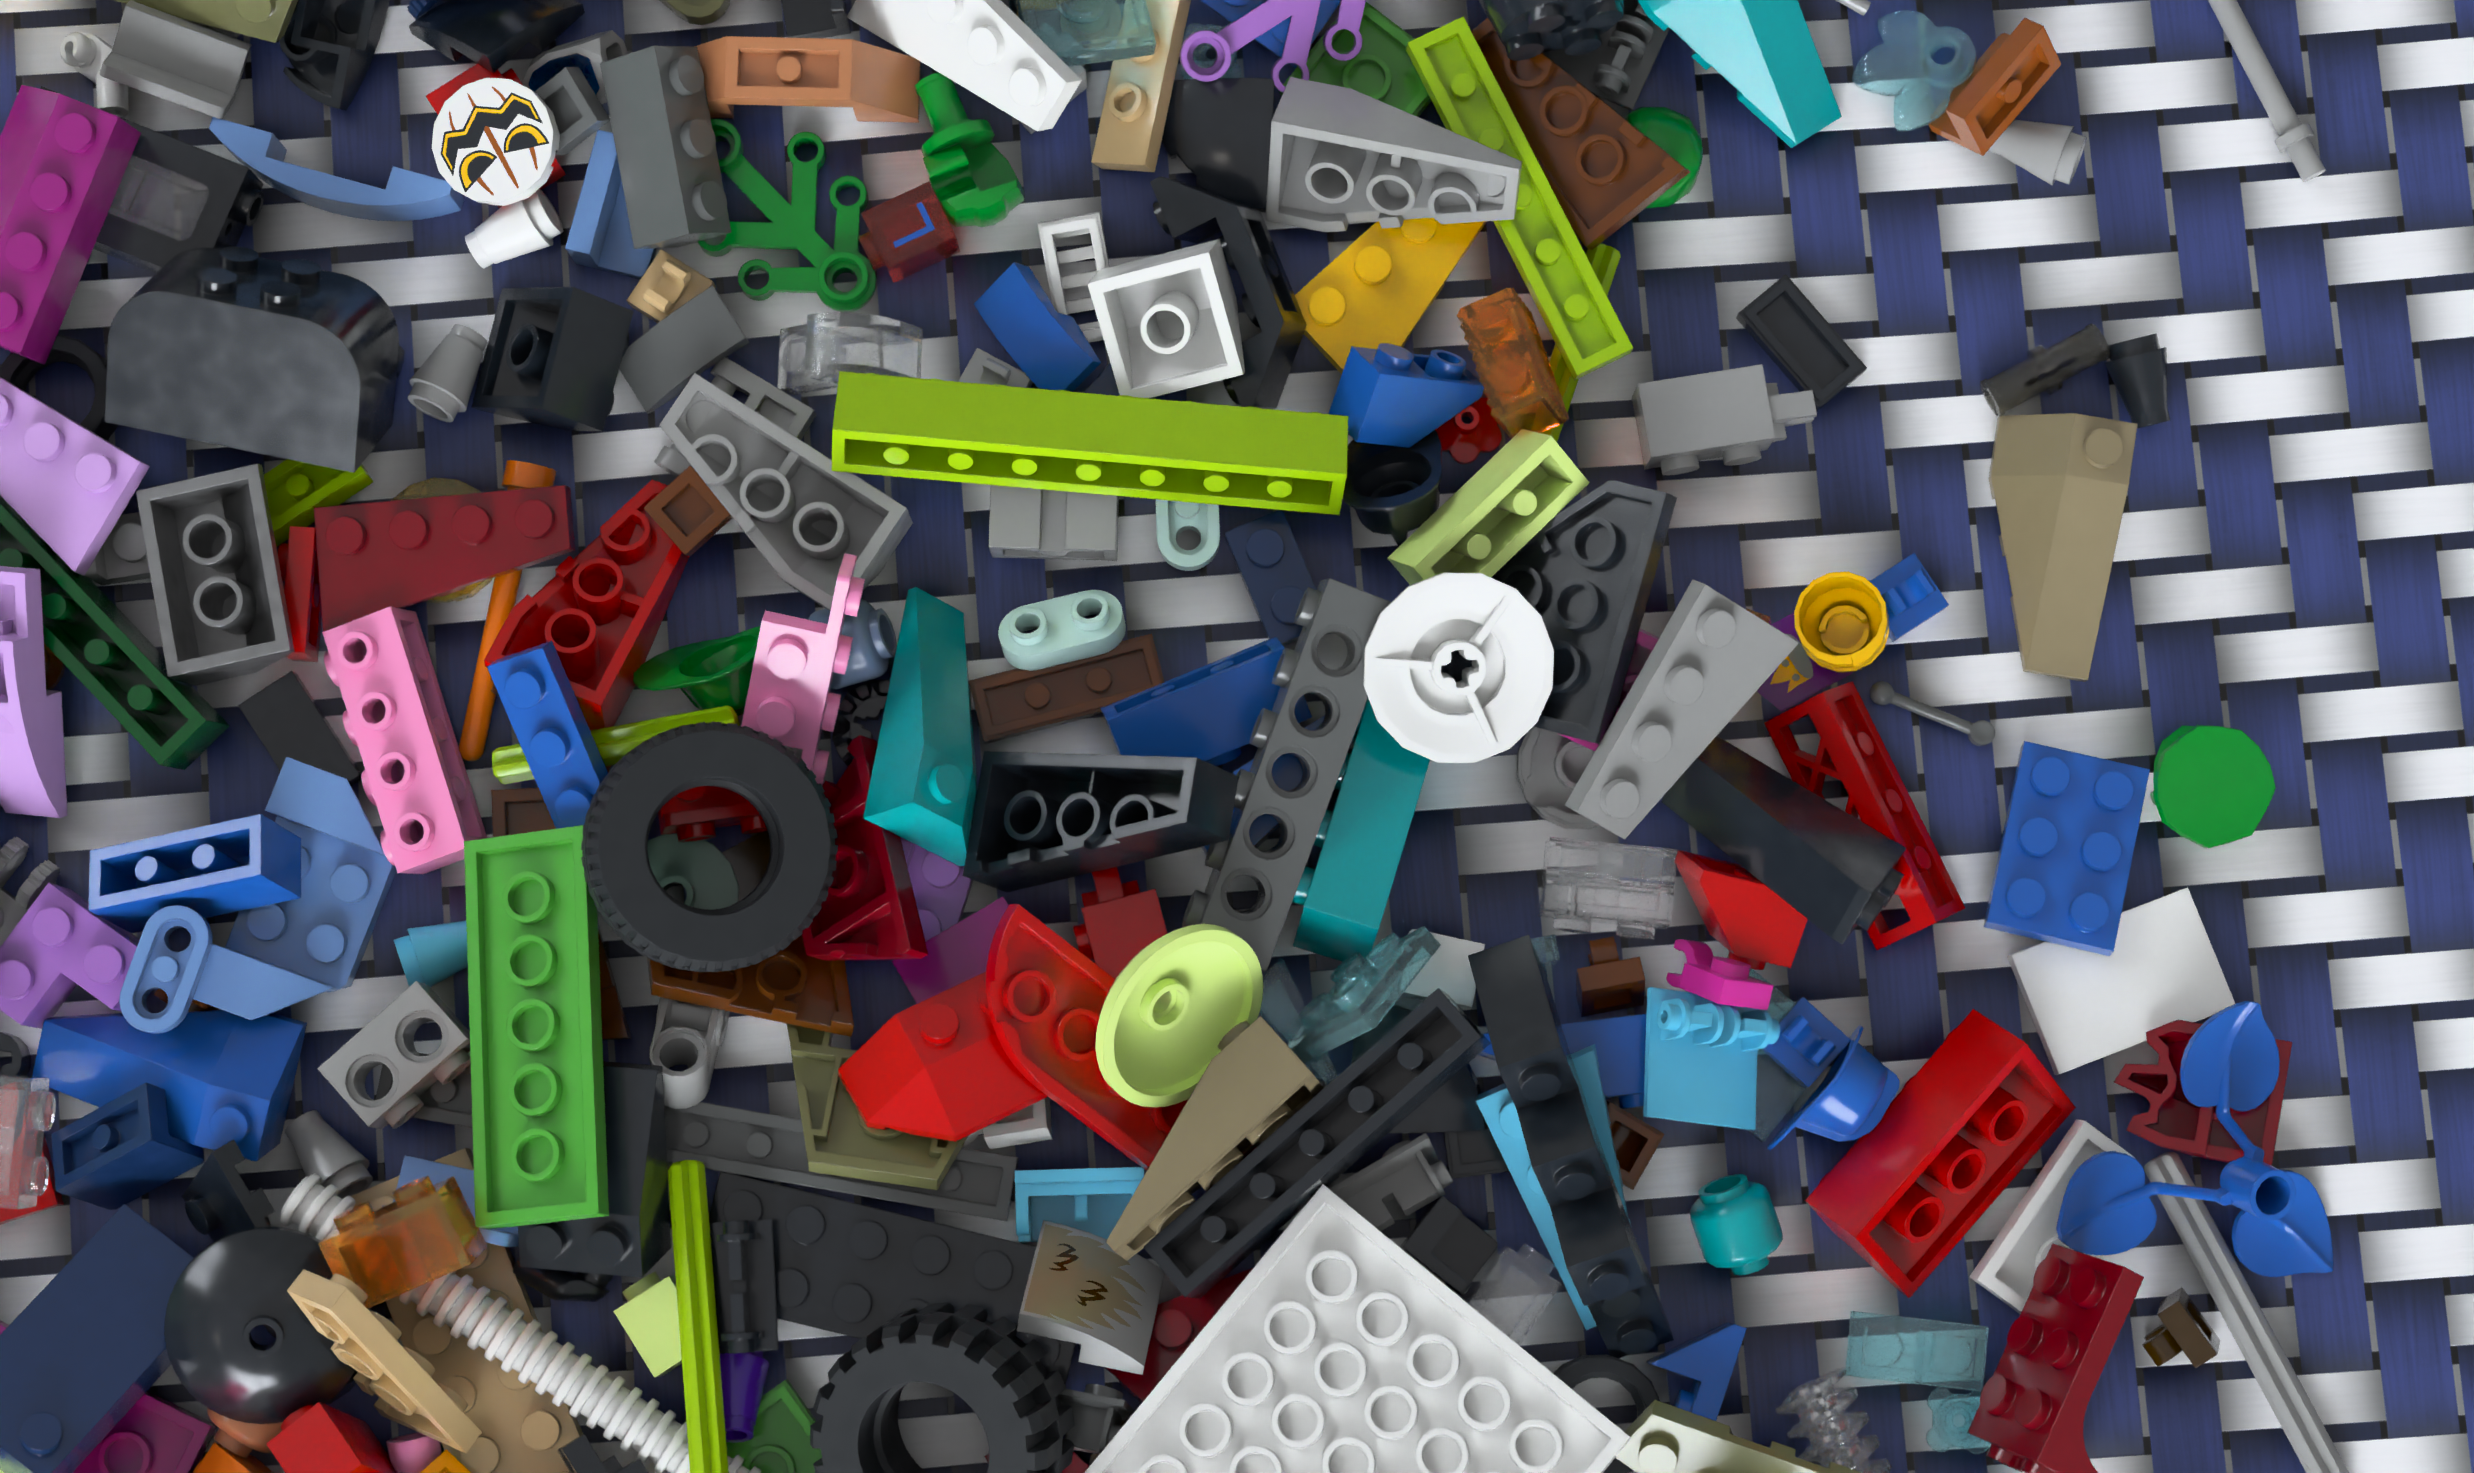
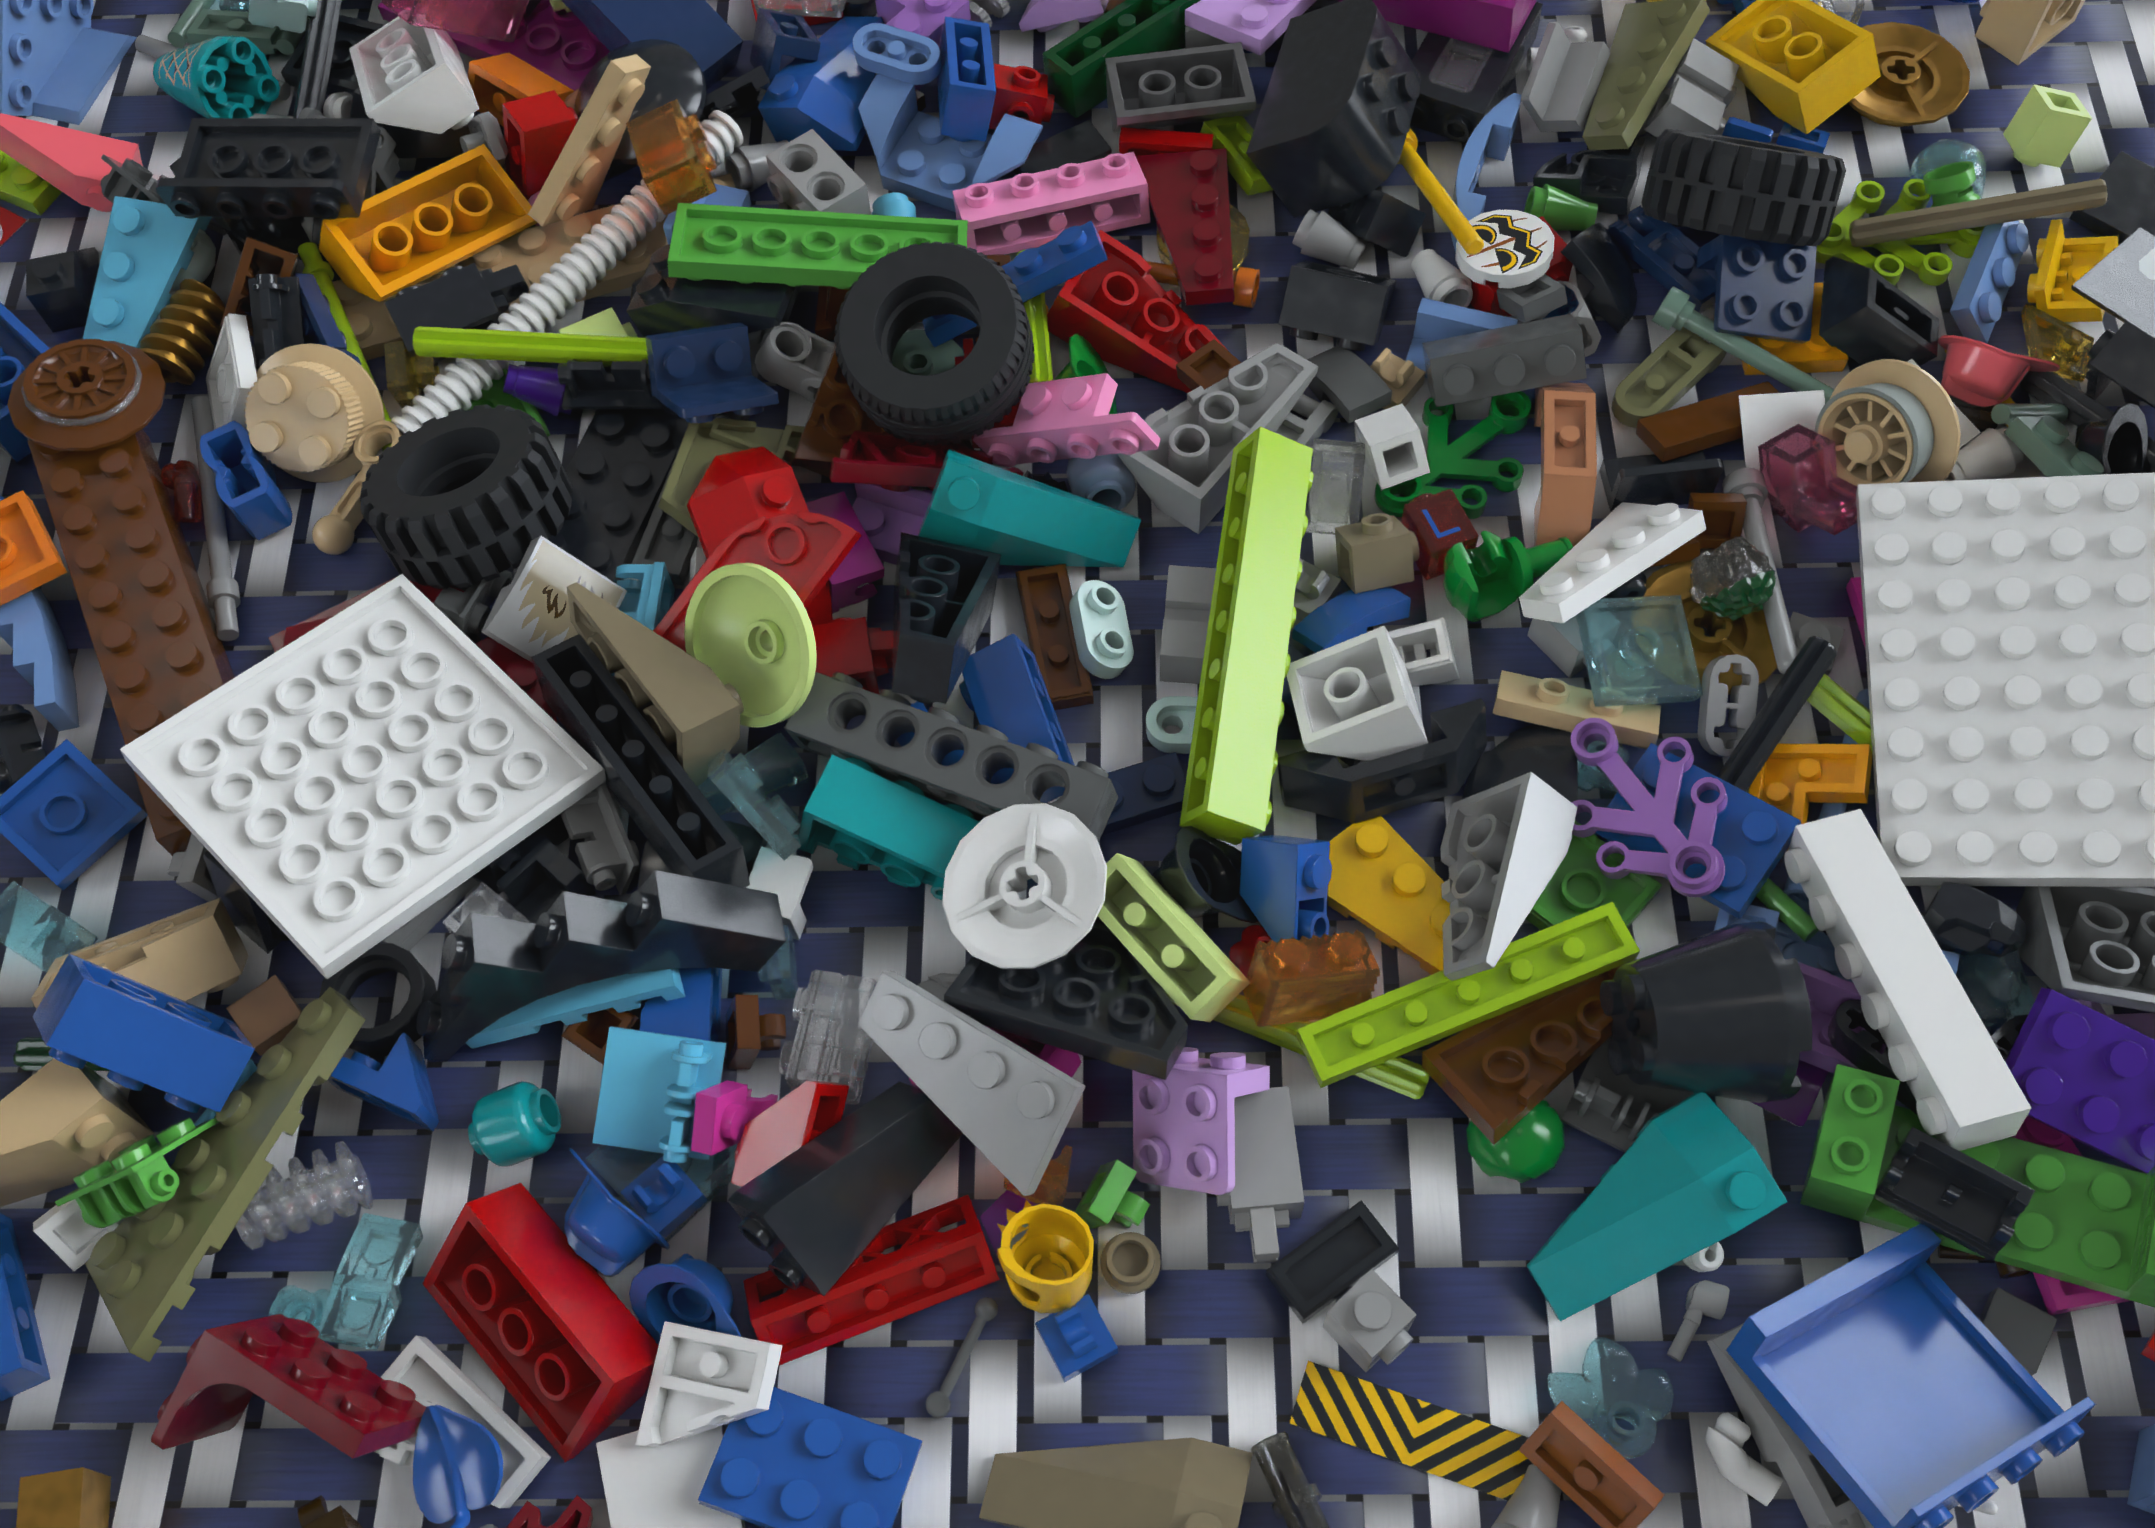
camera: 100 degrees right, 20 degrees down
none -> blue piece [629,1253,741,1345]
none -> white wing [635,1321,783,1447]
none -> dark blue bracket [645,322,779,423]
none -> red brick [989,63,1055,130]
none -> bright green tile [1075,1159,1150,1229]
none -> dark tan plate [1100,1232,1161,1294]
none -> lavender bracket [1132,1047,1270,1195]
none -> sticker [1290,1361,1533,1501]
none -> light grey brick [1323,1269,1417,1372]
none -> dark tan brick [1335,513,1419,594]
none -> black panel [1342,190,1426,257]
none -> white brick [1355,403,1430,490]
none -> yellow piece [1398,128,1484,255]
none -> bright green cone [1524,184,1598,231]

